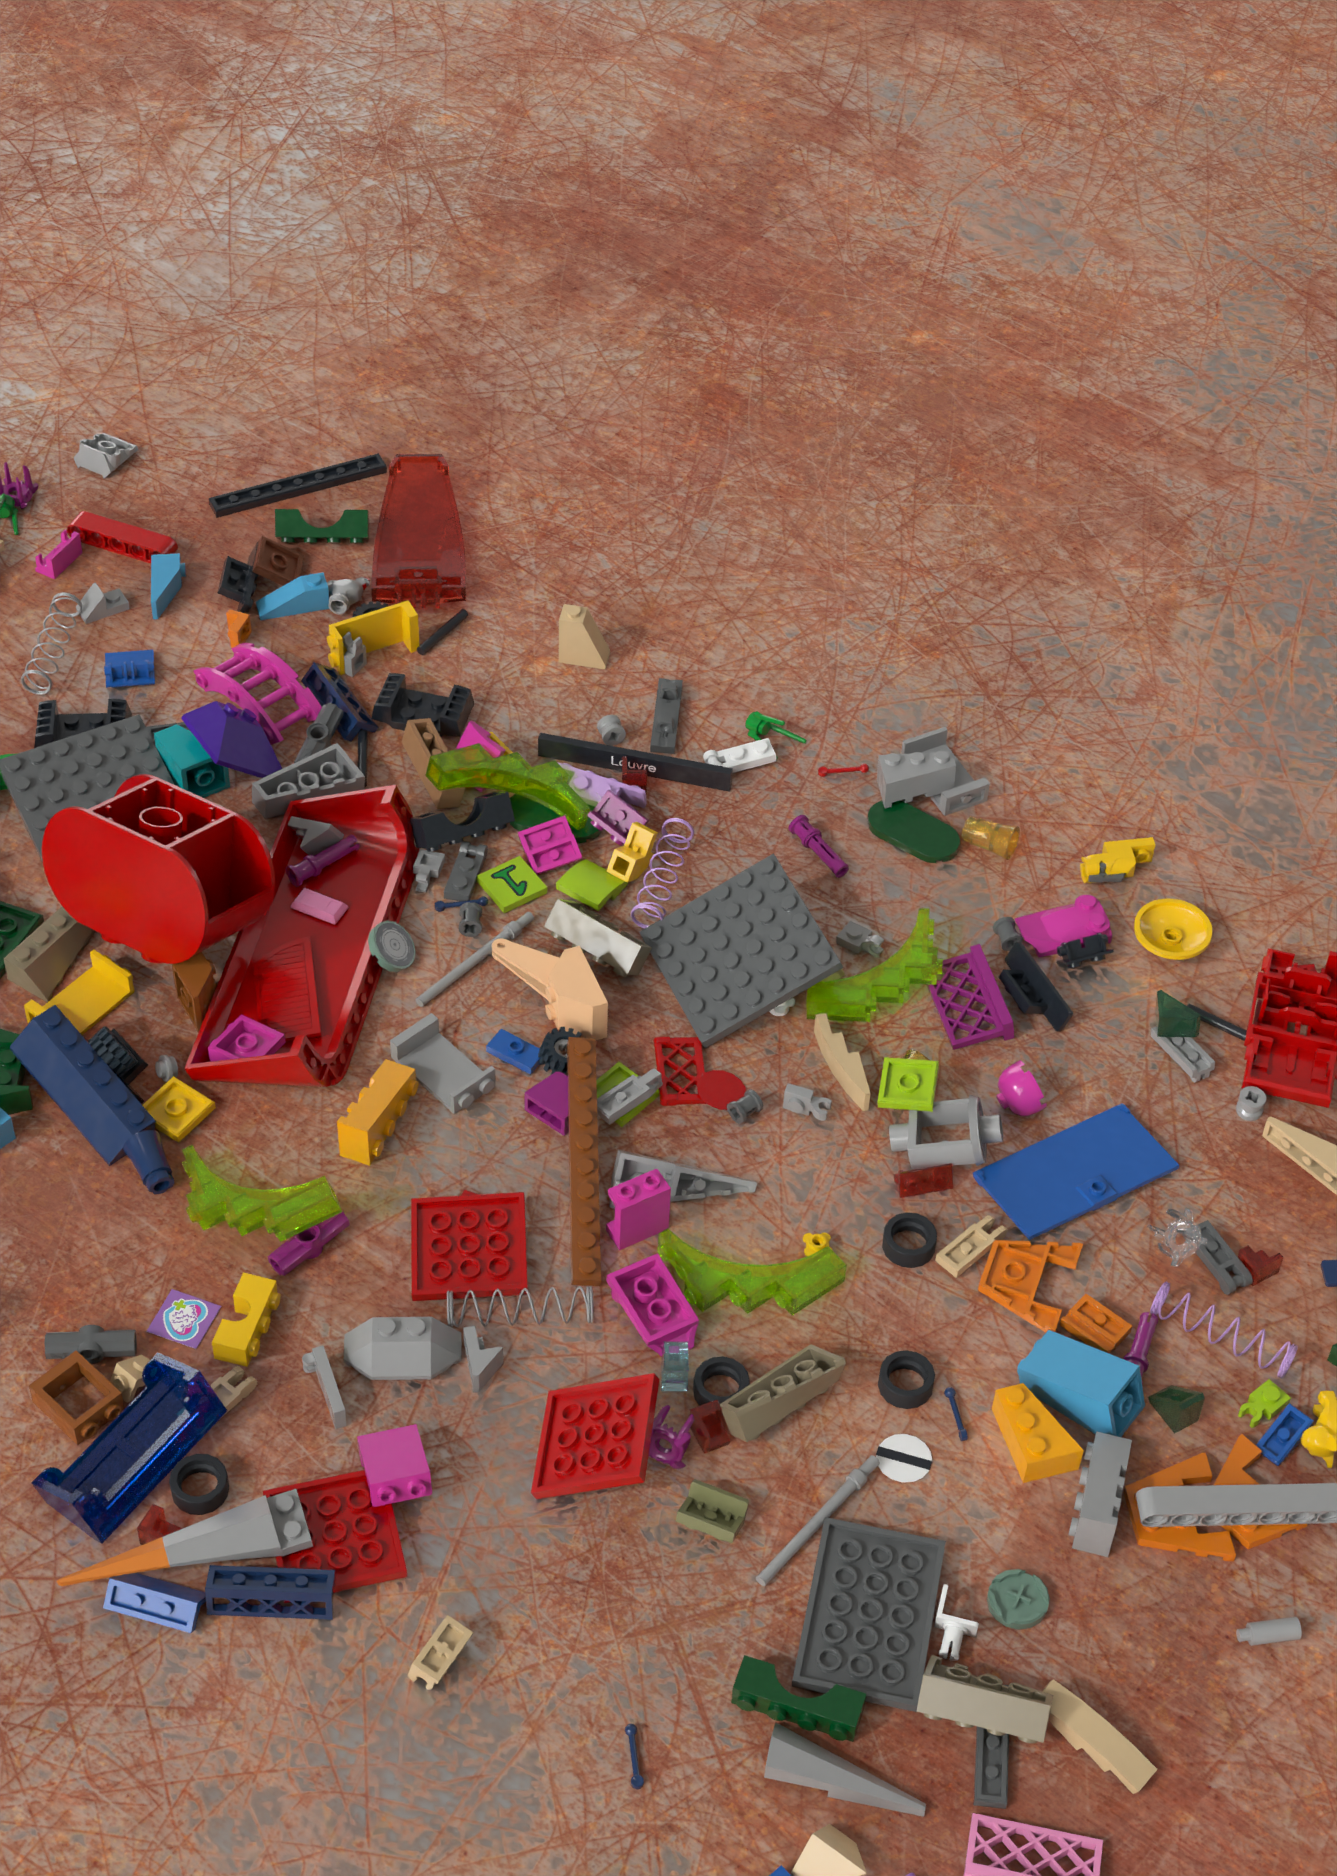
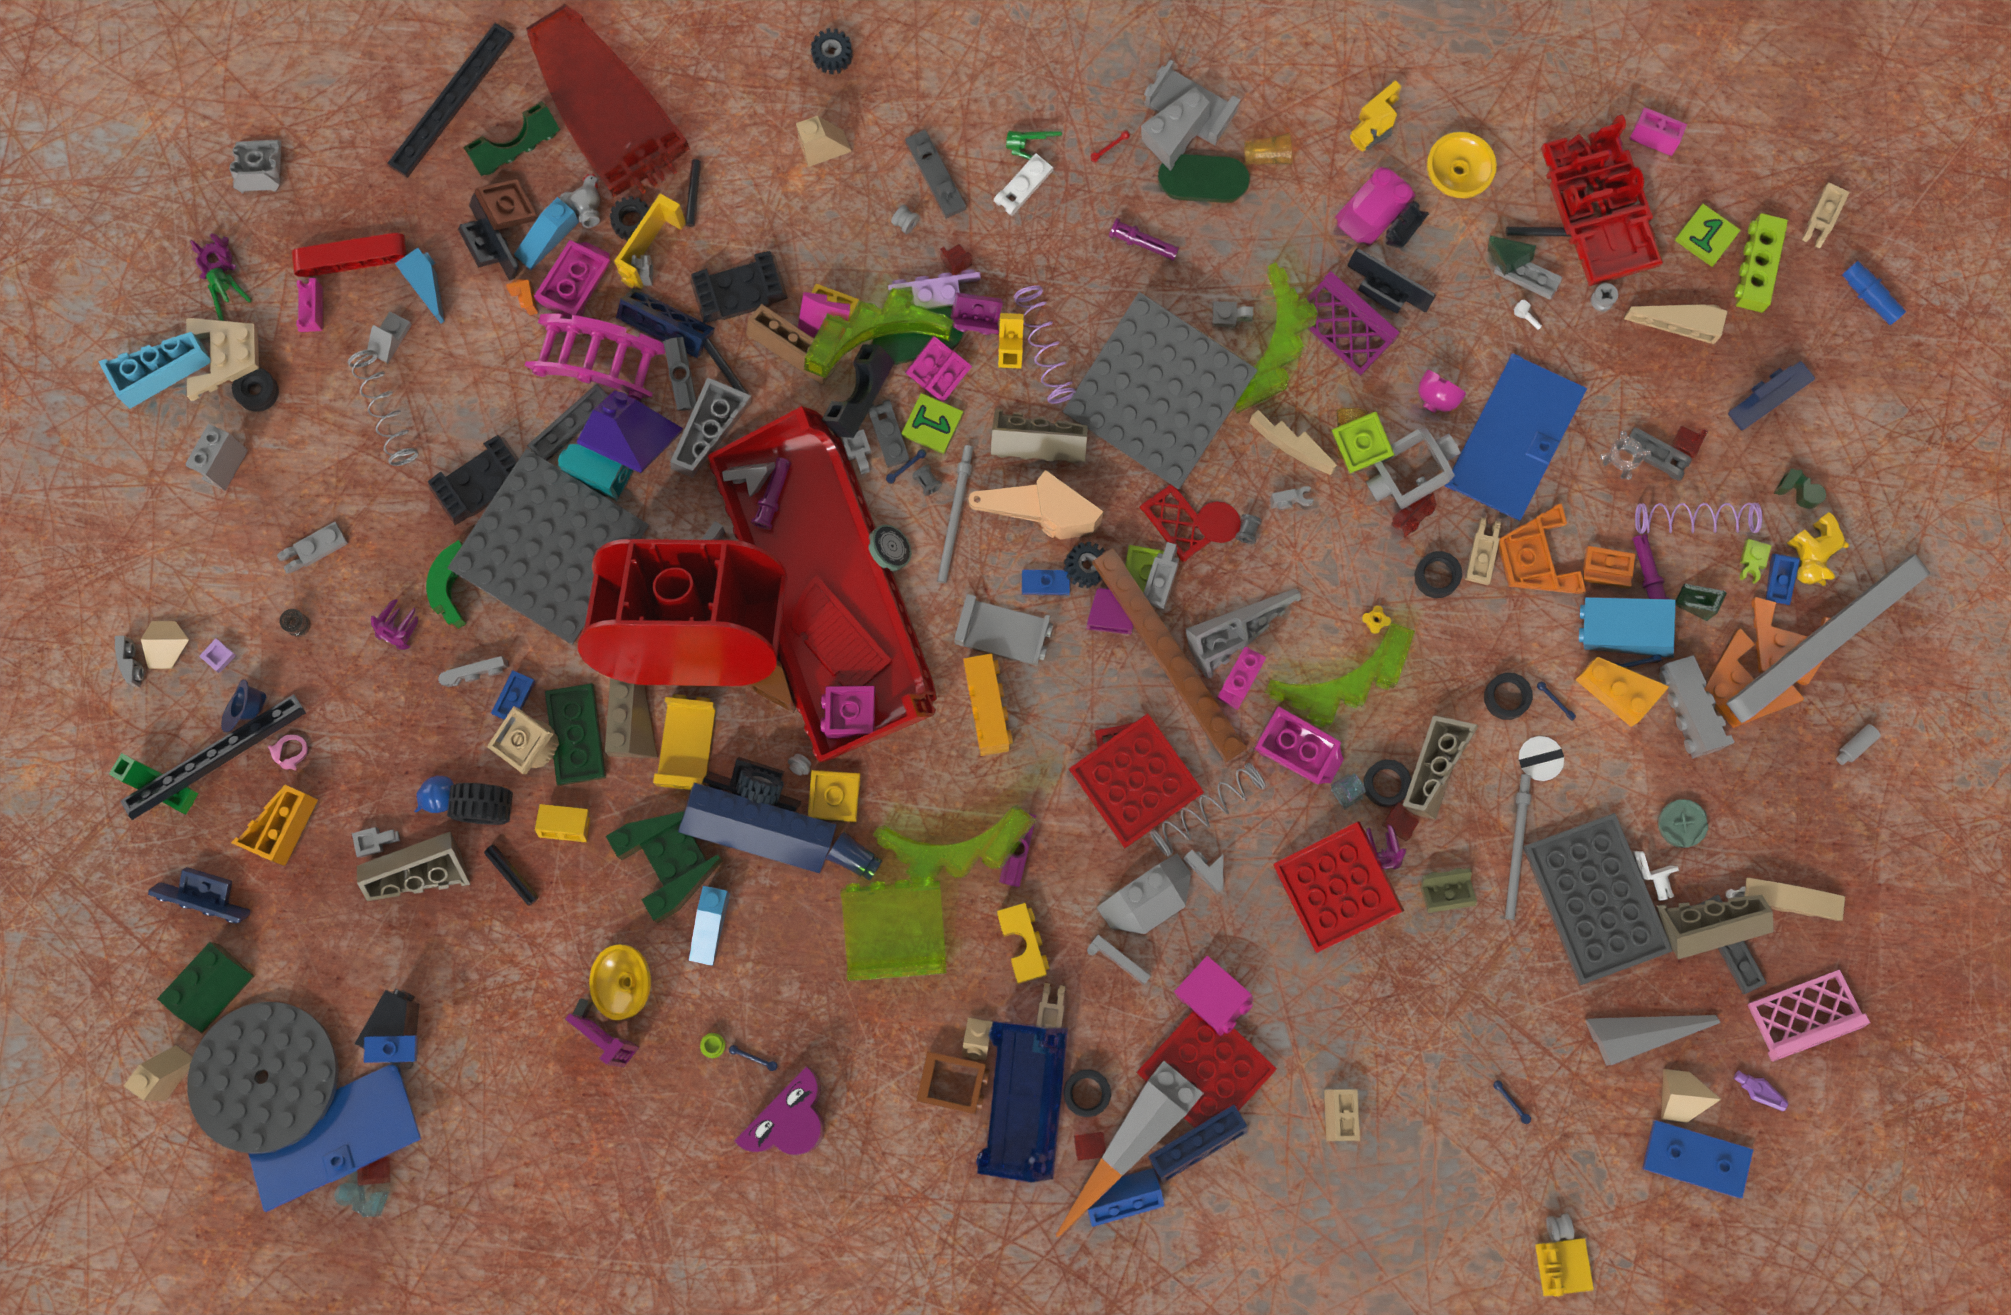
camera: 30 degrees left, 30 degrees up
dark grey piece [44,1325,137,1364] -> none
blue hinge [104,650,155,688] -> none
sticker [146,1289,221,1349] -> none
bright pink tile [291,888,349,924] -> none
black tile [538,733,733,792] -> none
lime slope [556,859,628,911] -> none
dark green arch [731,1655,866,1742] -> none
dark grey bush [993,917,1023,951] -> none
none -> dark pink slope [534,240,611,319]
none -> black bush [811,28,853,74]
none -> clear neon green panel [840,878,947,981]
none -> white hand [1514,300,1542,330]
none -> dark blue hinge [1615,655,1662,668]

